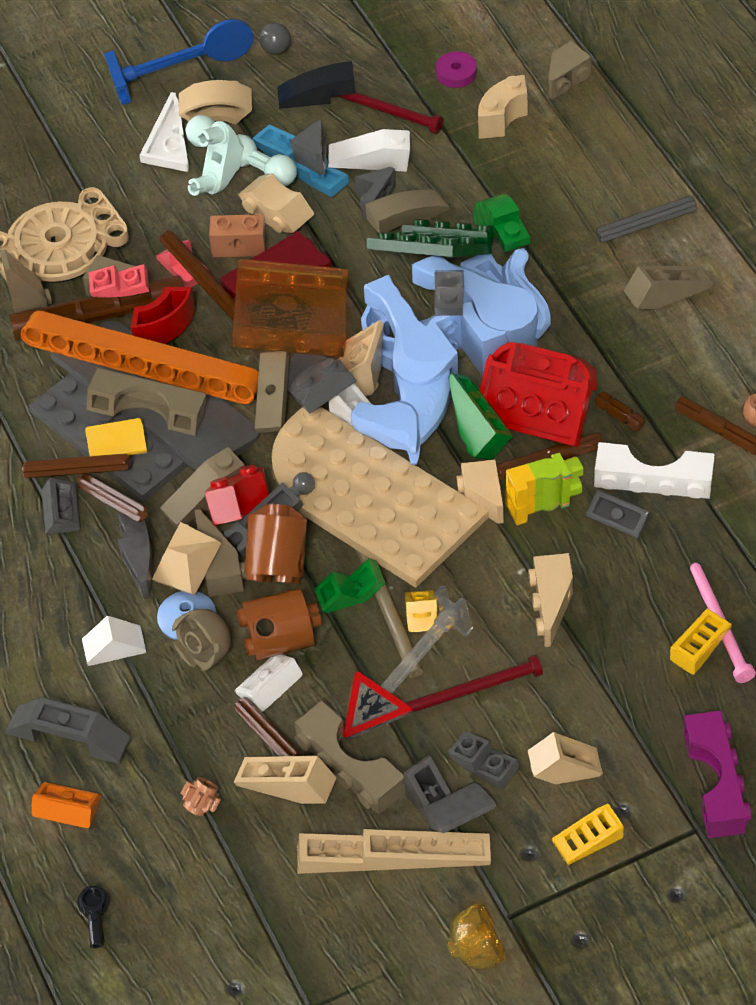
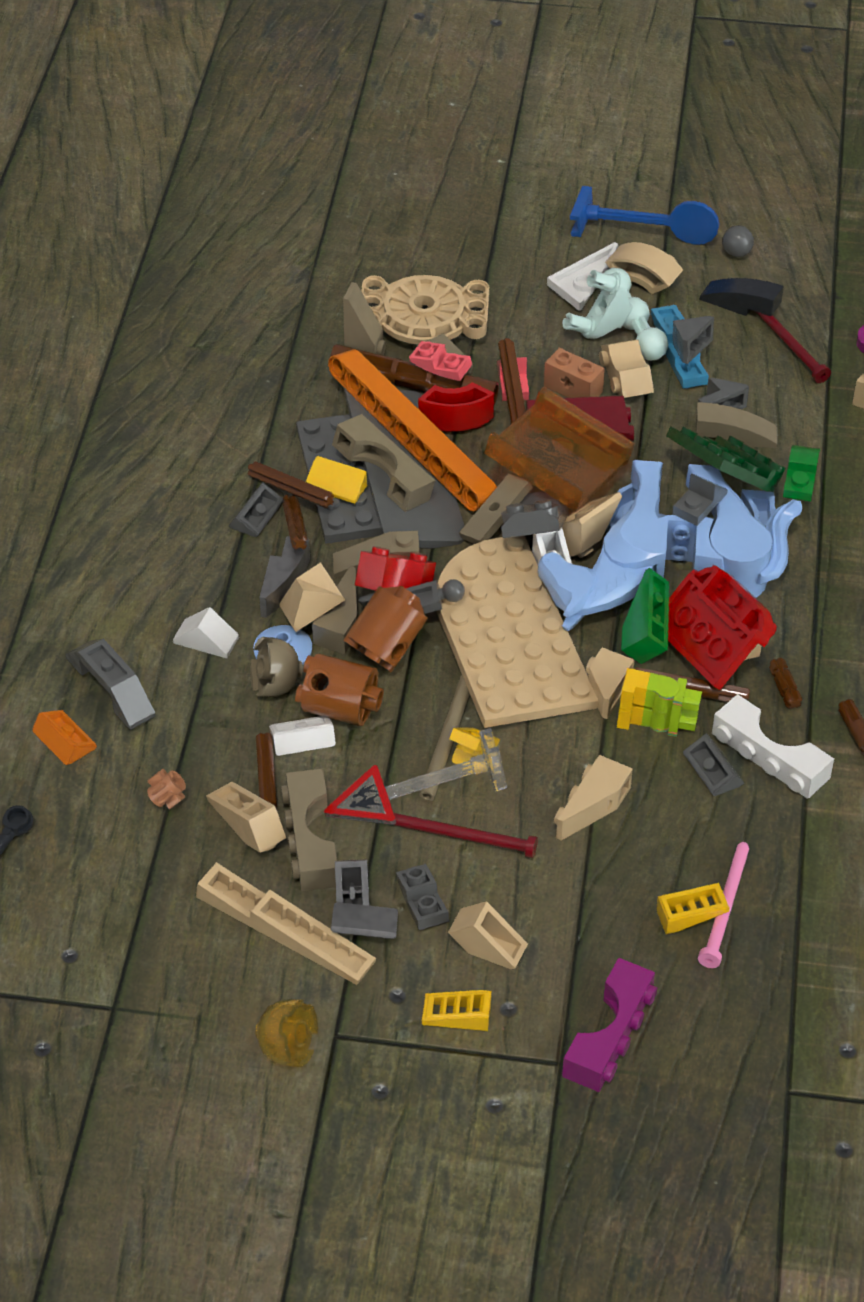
camera: 30 degrees right, 5 degrees down
green slope [314,558,386,613] -> none
white slope [328,129,410,172] -> none

